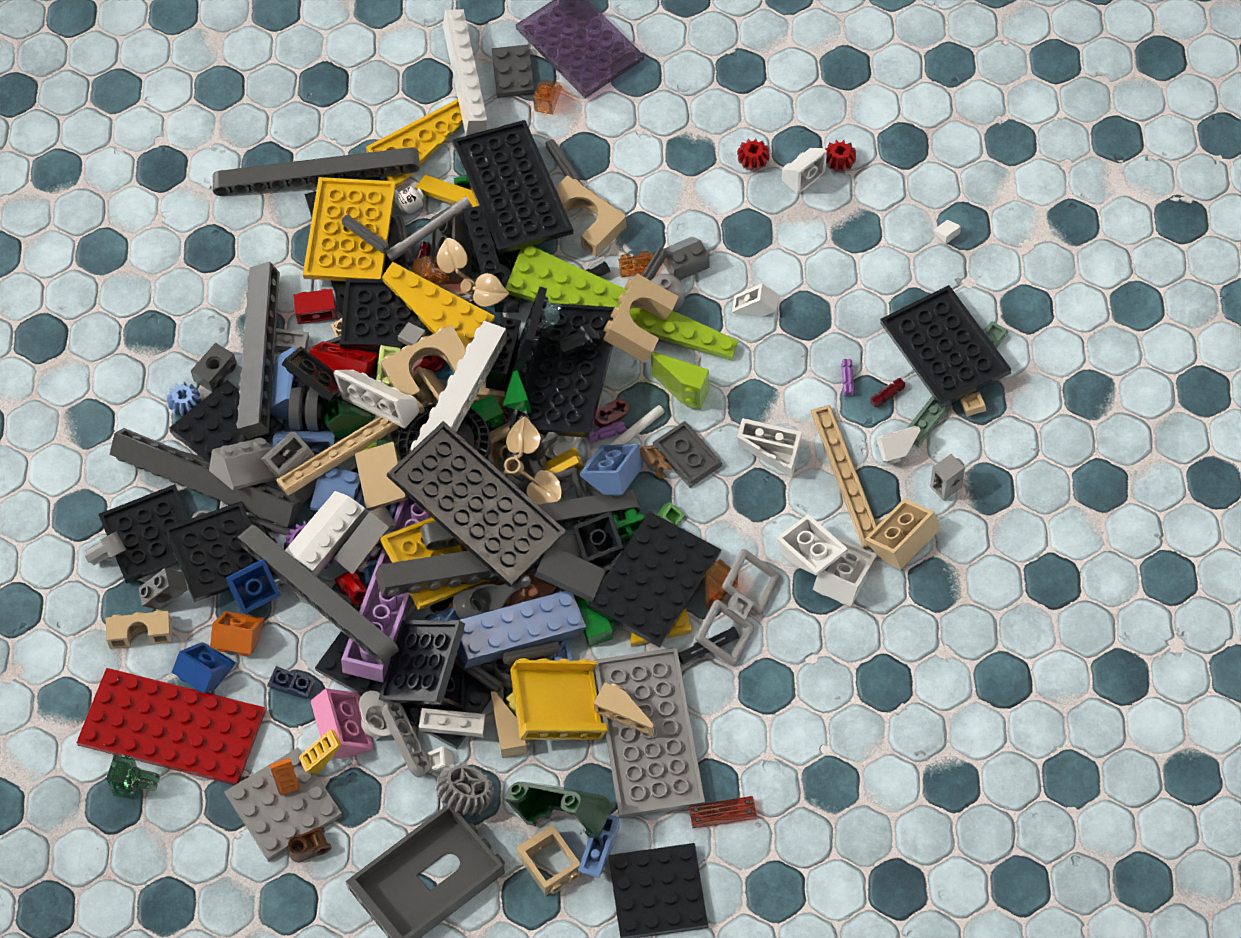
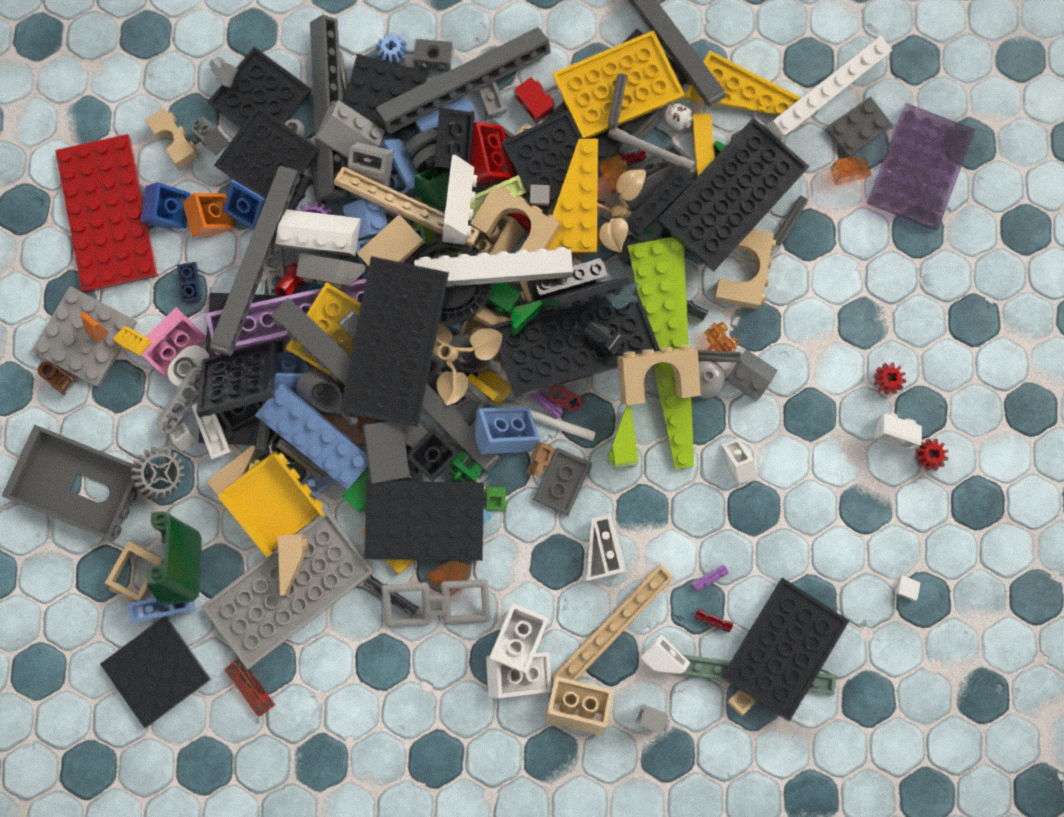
camera: 55 degrees right, 20 degrees up
clear green brick [106,755,160,800] -> none

